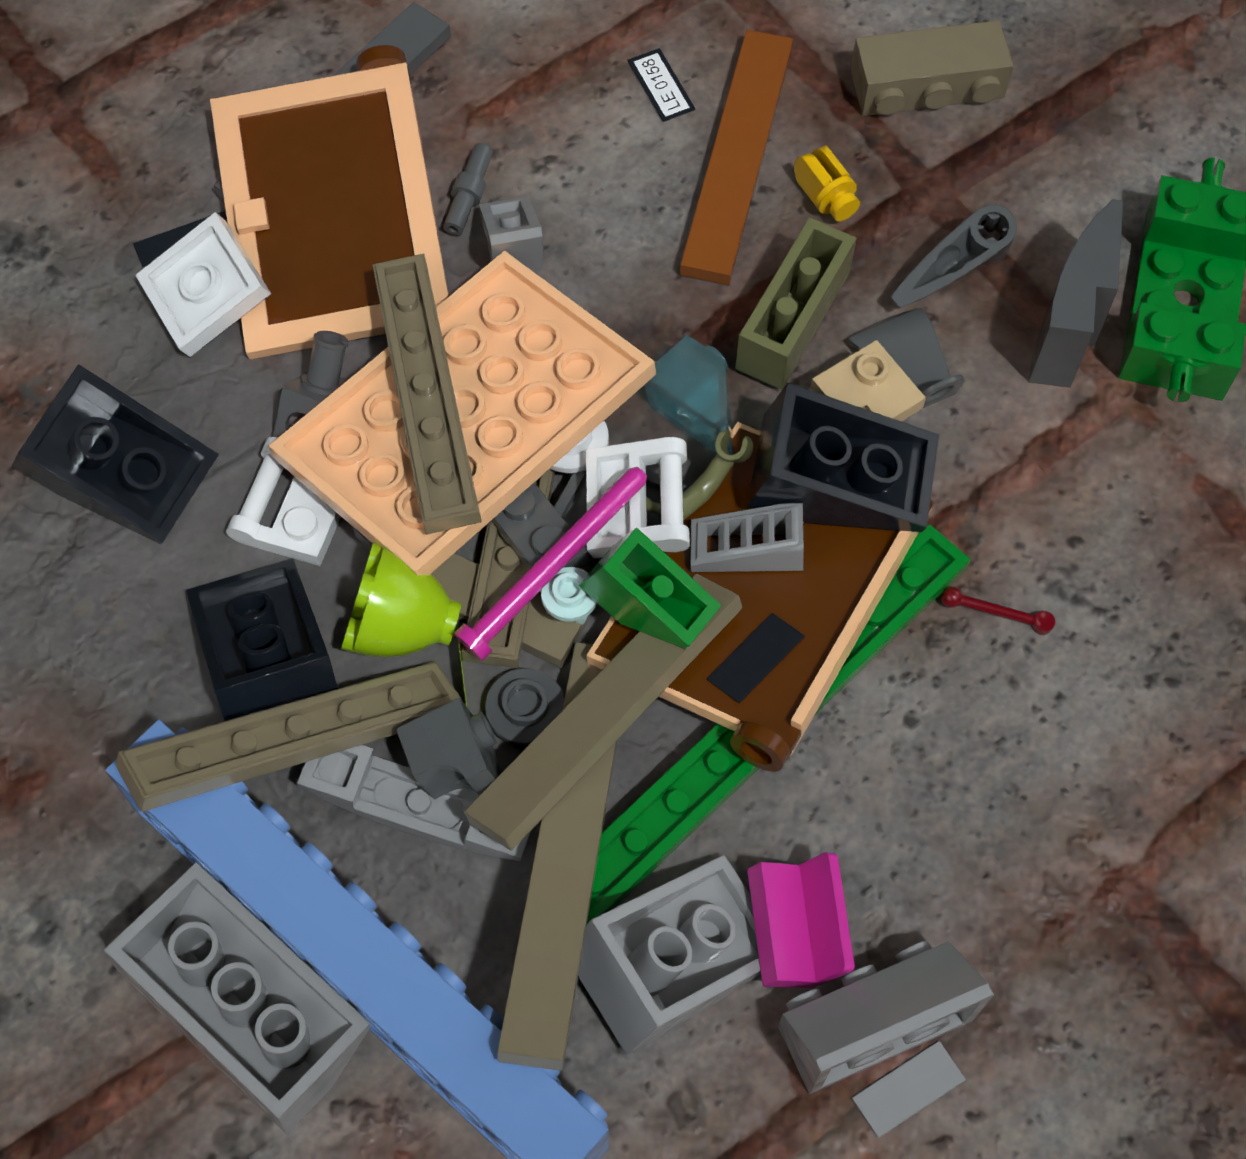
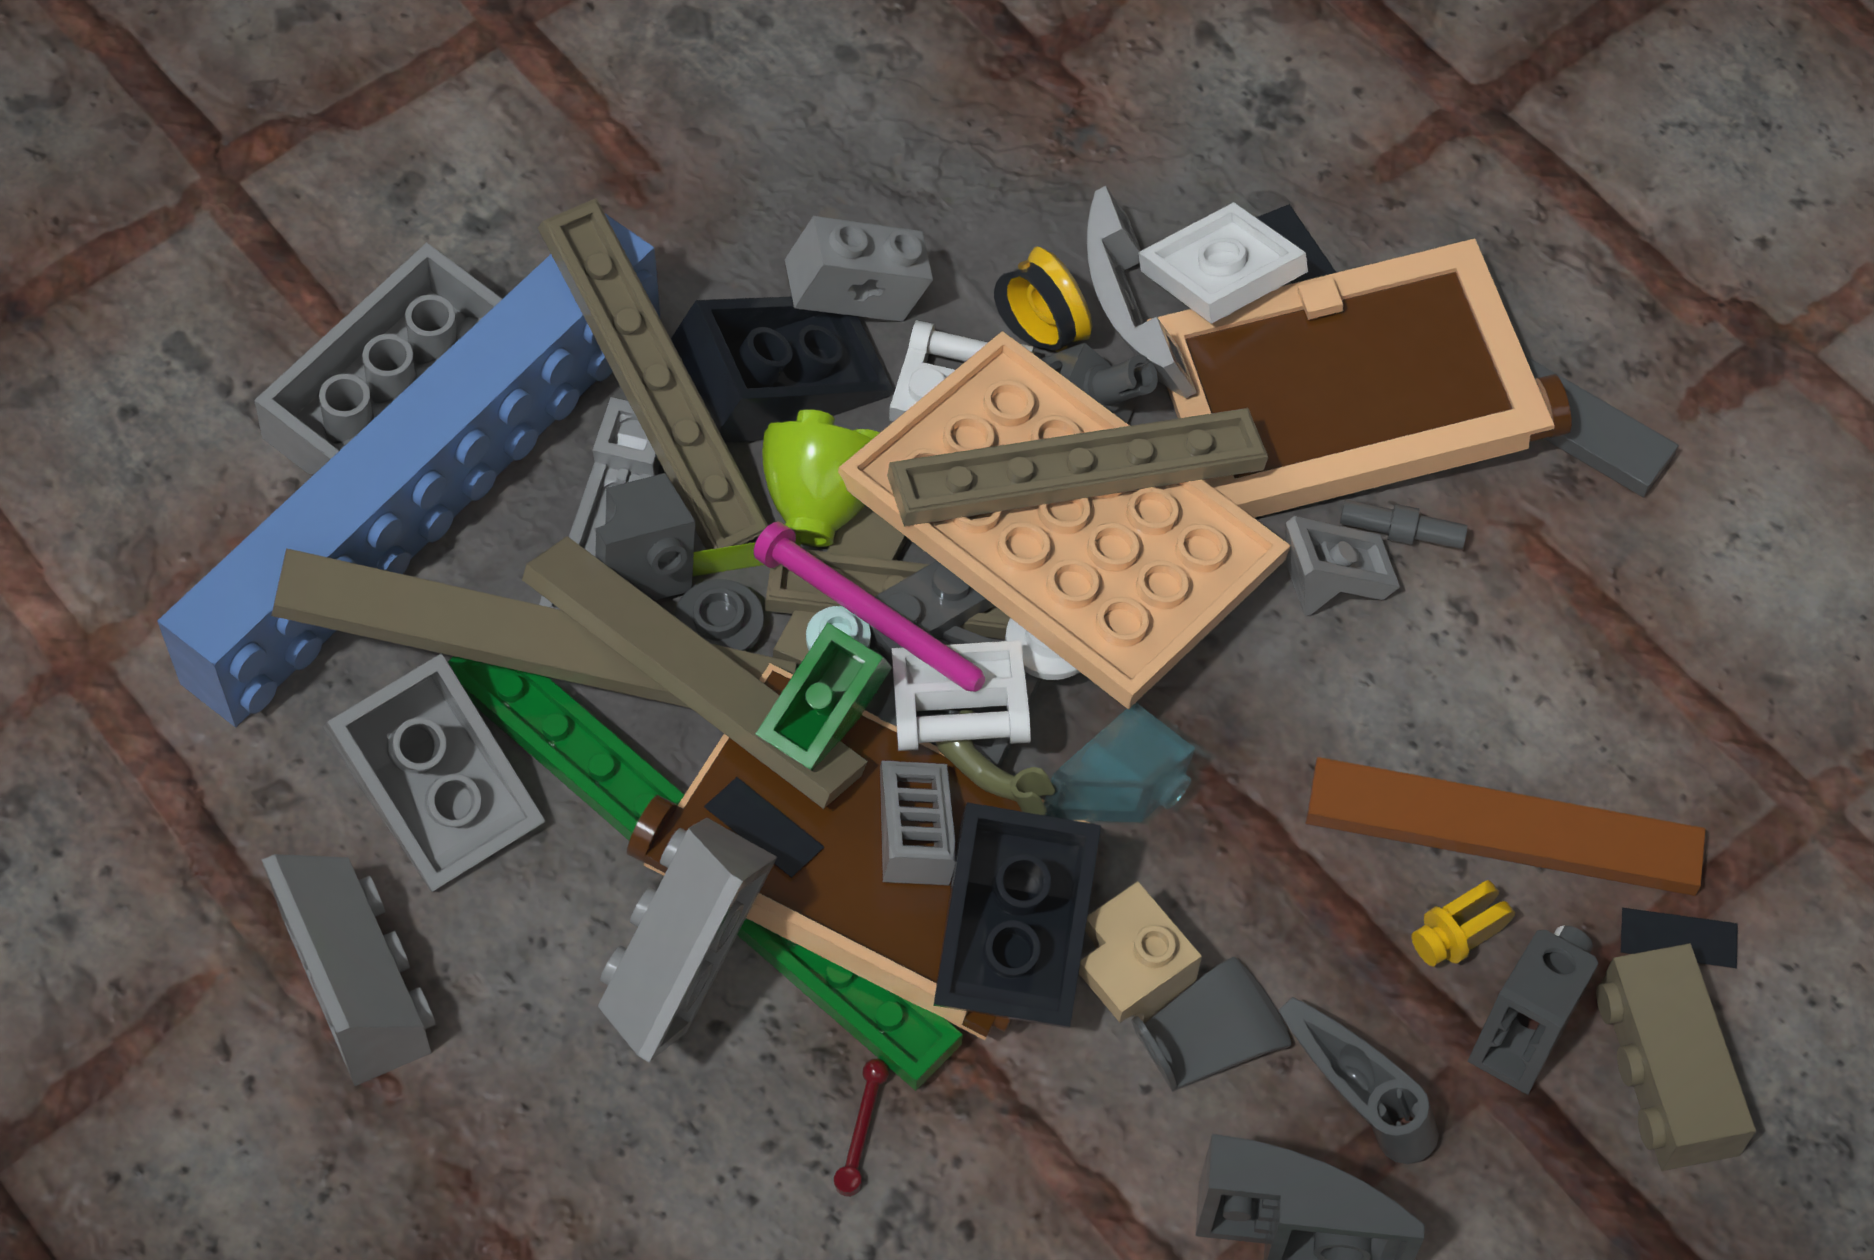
camera: 85 degrees right, 5 degrees down
black slope [12,364,219,544] -> none
sticker [627,48,696,122] -> none
olive brick [735,217,857,390] -> none
dark pink panel [747,852,855,988] -> none
light grey sticker [852,1041,966,1138] -> none
none -> light grey slope [598,817,777,1063]
none -> light grey brick [785,216,933,322]
none -> piece [994,246,1092,352]
none -> light grey slope [1087,186,1197,398]
none -> dark grey torso [1467,926,1599,1095]
none -> black sticker [1620,907,1738,969]

